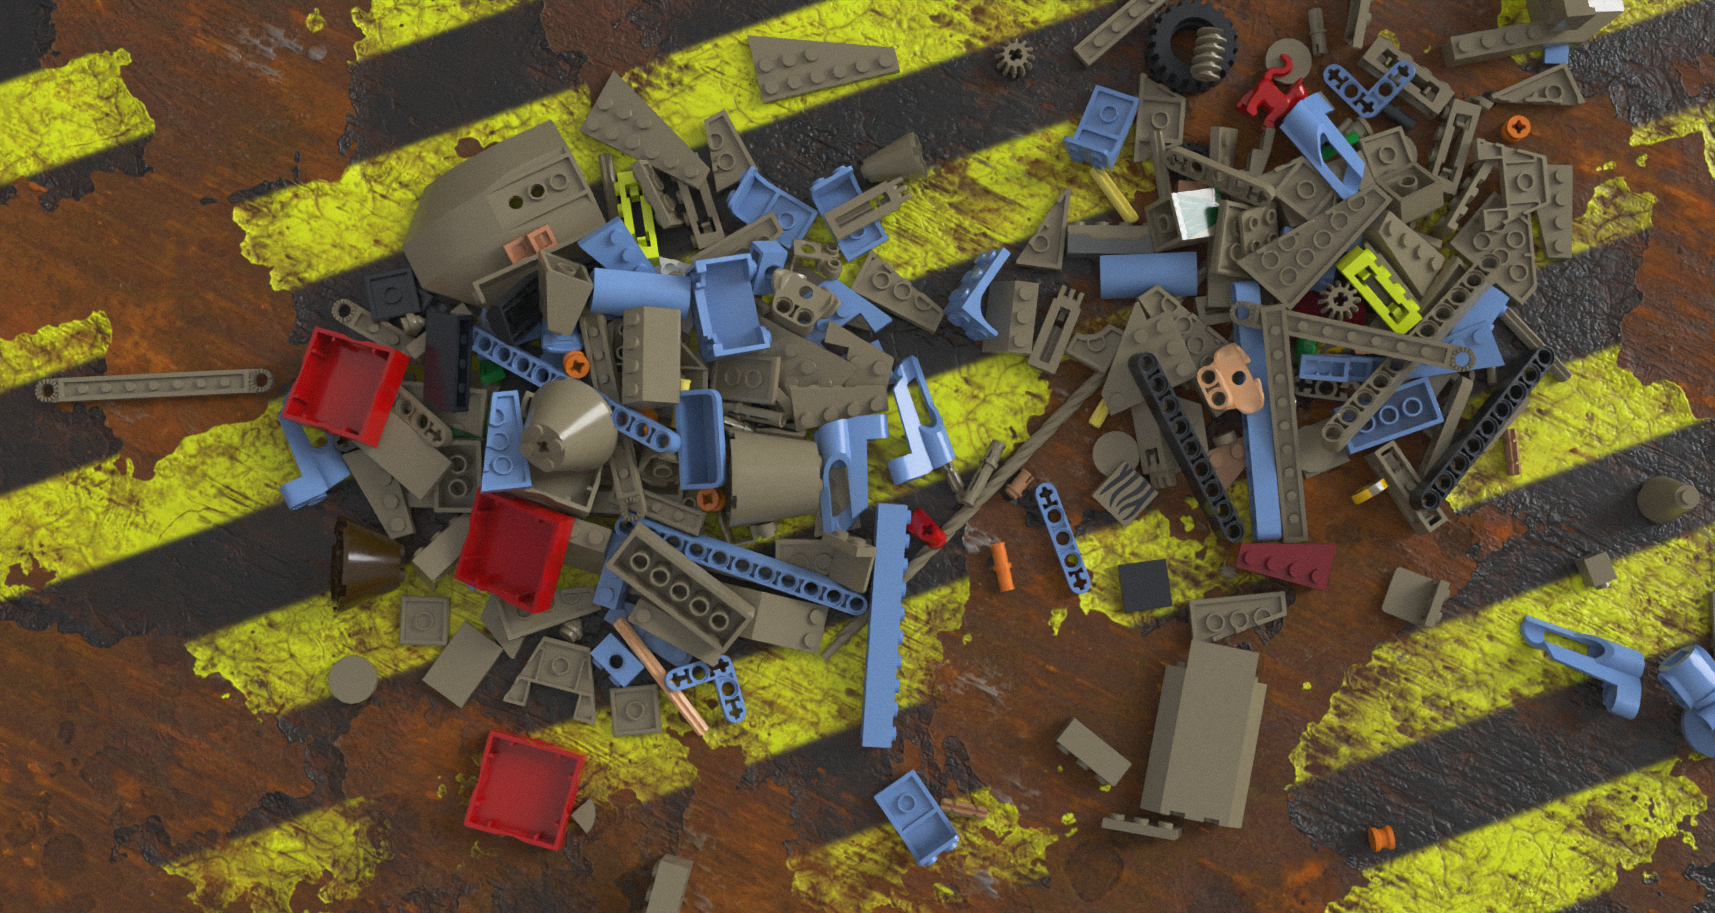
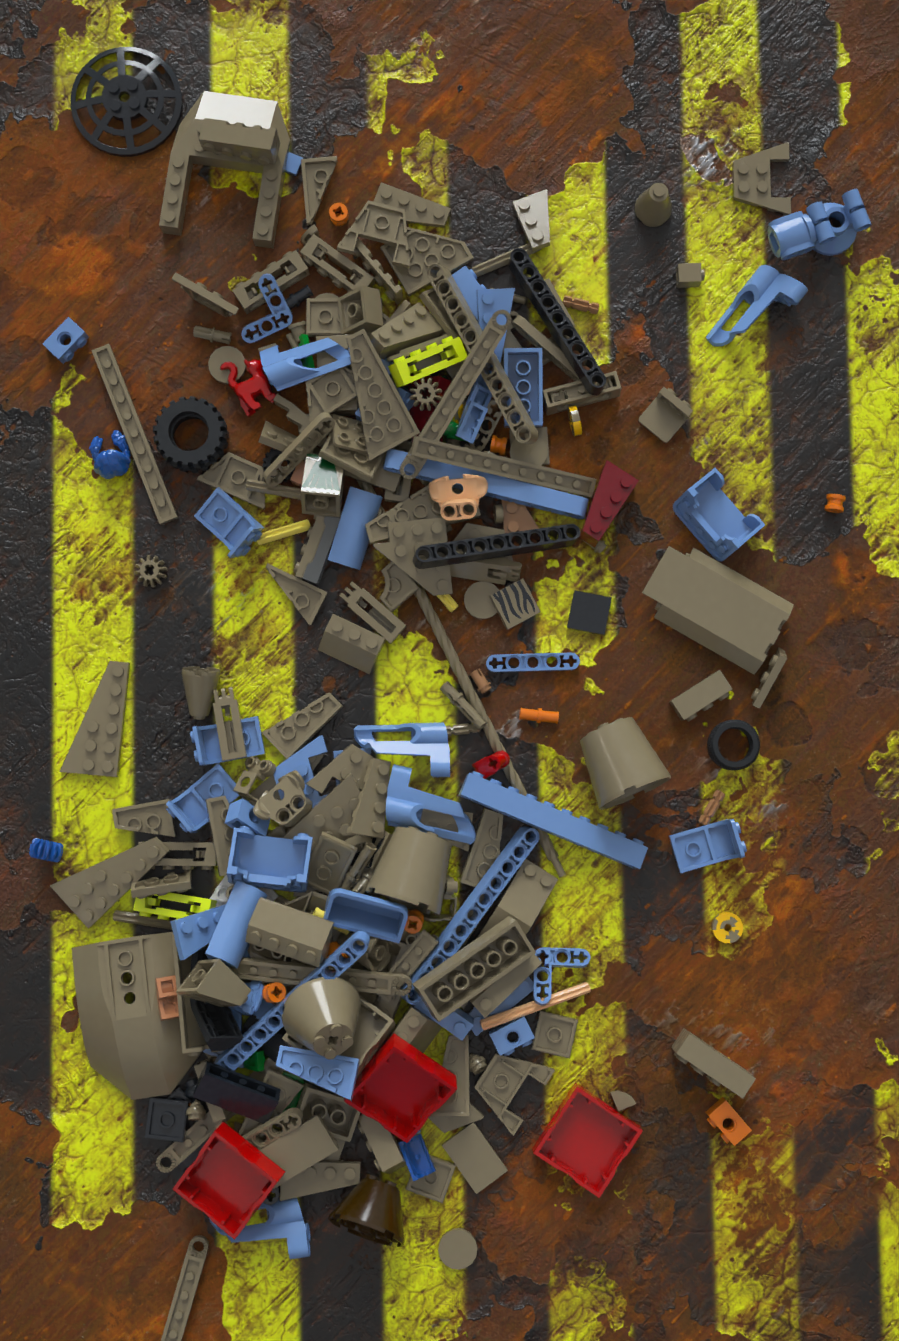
camera: 70 degrees left, 0 degrees up
dark tan bracket [821,529,877,593] -> none
medium blue bracket [943,247,1011,341] -> none
dark tan wing [1187,591,1287,643] -> none
dark tan piece [1190,27,1227,82] -> none
none -> blue gear [29,838,63,862]
none -> blue hinge [398,1133,436,1181]
none -> orange wheel [490,435,508,456]
none -> wing [512,189,550,252]
none -> dark tan cone [580,717,671,810]
none -> medium blue windscreen [673,468,765,561]
none -> black tyre [707,719,760,770]
none -> yellow piece [711,912,743,943]

